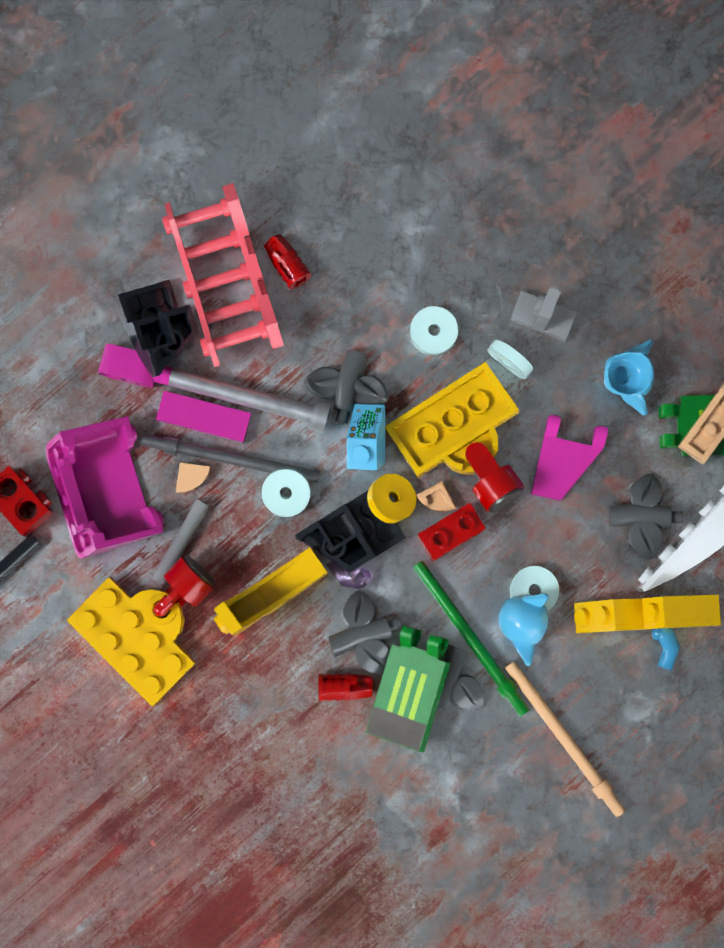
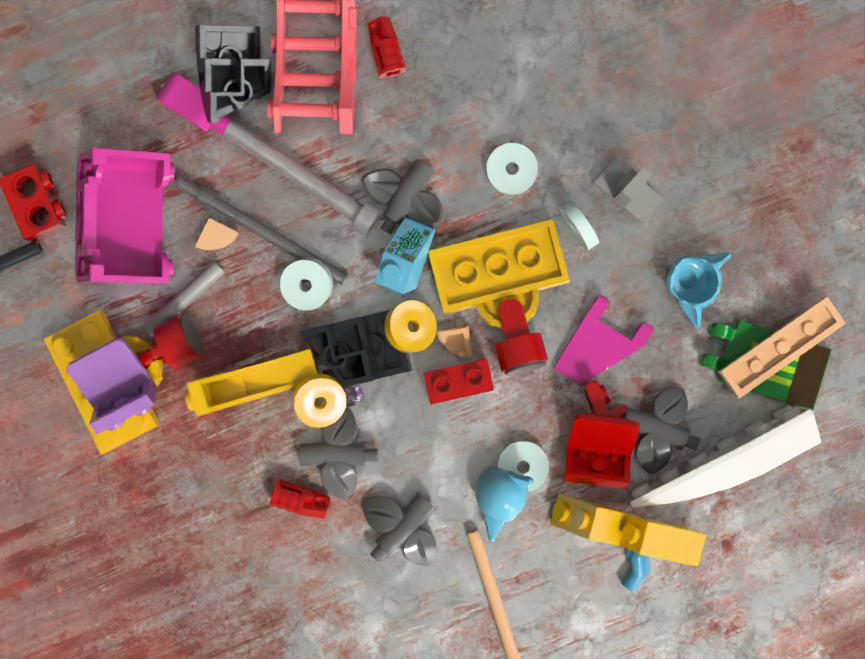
camera: 20 degrees right, 5 degrees up
dark pink tile [156,391,252,443] -> none
tile [366,626,450,752] -> none
green bar [413,560,530,717] -> none
none -> medium lavender bracket [67,337,157,434]
none -> yellow piece [292,374,346,428]
none -> red bracket [563,413,640,490]
none -> red bracket [581,380,629,418]

